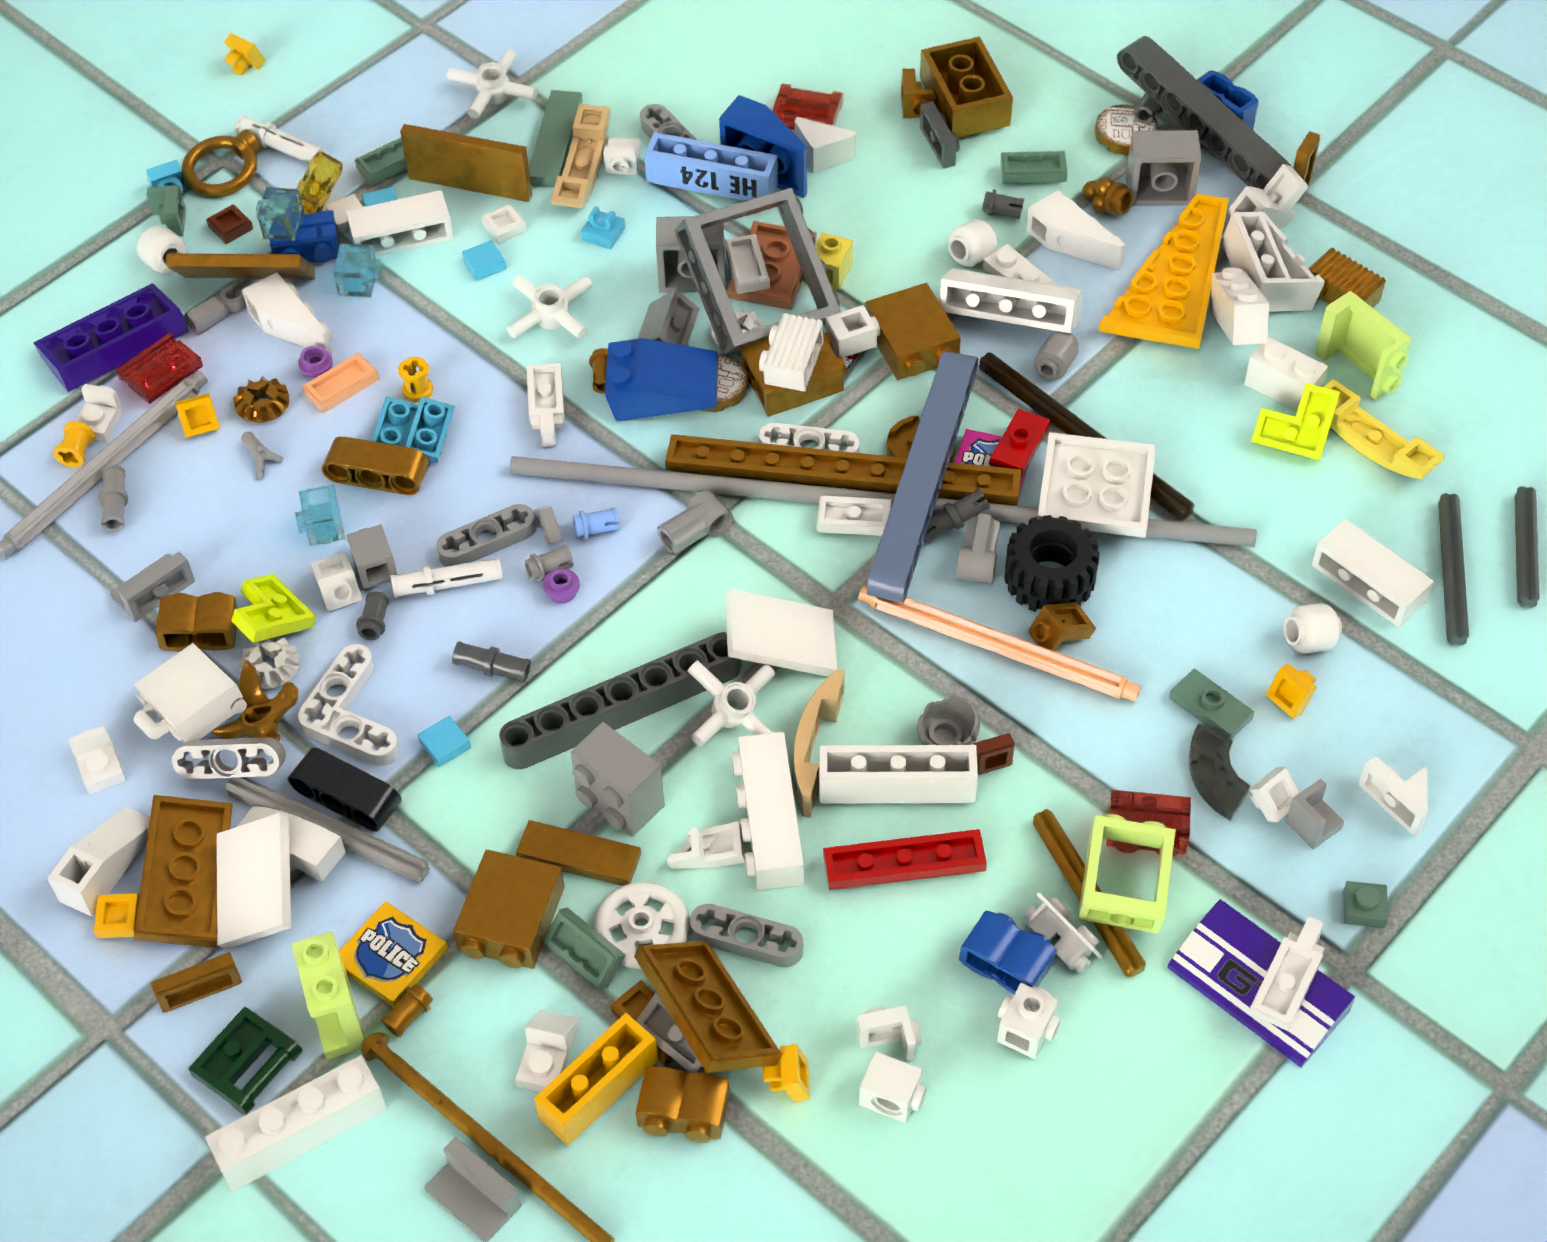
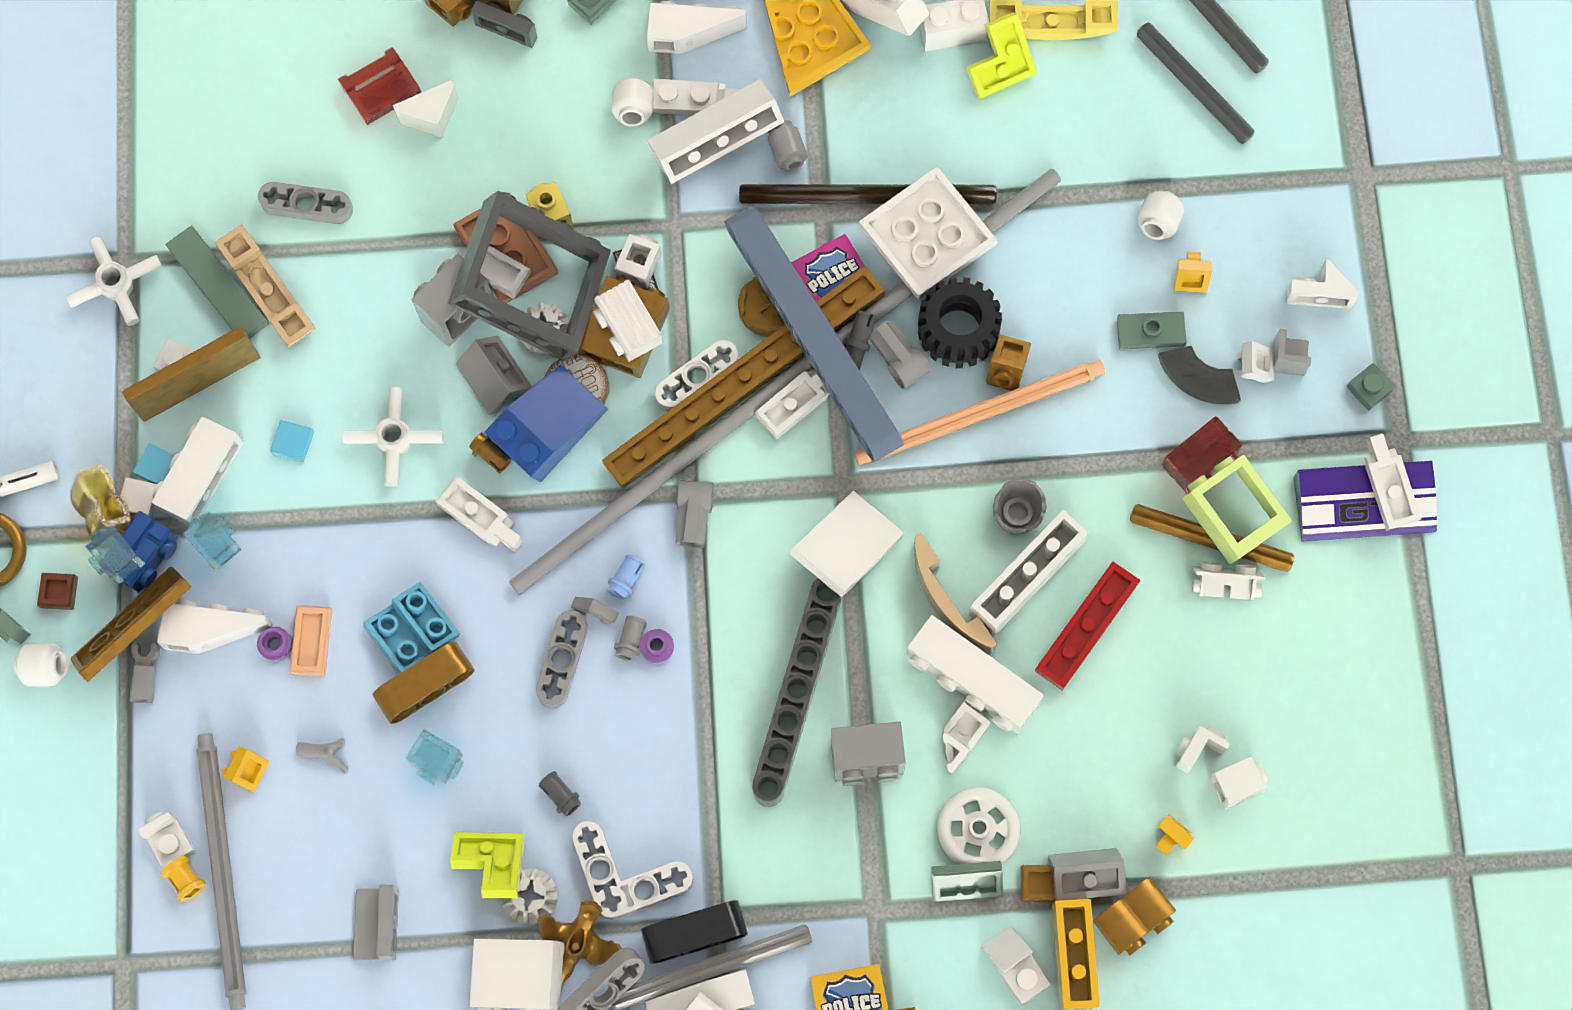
camera: 45 degrees left, 20 degrees up
dark purple slope [33,283,189,392] -> none
light grey pin [99,465,128,532] -> none
clear red plate [116,333,203,404] -> none
pearl gold brick [155,592,238,652] -> none
pearl gold gear [233,376,290,423] -> none
white bracket [310,552,362,611] -> none
light grey brick [346,524,397,589] -> none
sand green plate [354,138,407,185] -> none
white pin [390,557,503,598] -> none
yellow bush [398,357,433,402] -> none
medium azure tile [417,715,471,767] -> none
dark grey pin [452,641,531,682] -> none
pearl gold brick [453,849,565,969] -> none
white tile [482,204,527,244] -> none
pearl gold tile [516,820,641,886] -> none
medium azure tile [581,206,625,249] -> none
white bracket [603,138,641,175] -> none
pearl gold tile [634,941,782,1073] -> none
light blue brick [644,132,778,201] -> none
white bar [687,660,775,747] -> none
light grey beam [690,904,803,967] -> none
blue slope [719,95,807,198] -> none
pearl gold brick [865,282,961,380] -> none
blue brick [959,910,1057,995] -> none
copper tile [973,733,1015,775] -> none
dark grey pin [982,190,1024,219] -> none
red plate [990,408,1051,477] -> none
white brick [997,983,1062,1059] -> none
white brick [1312,519,1434,628] -> none

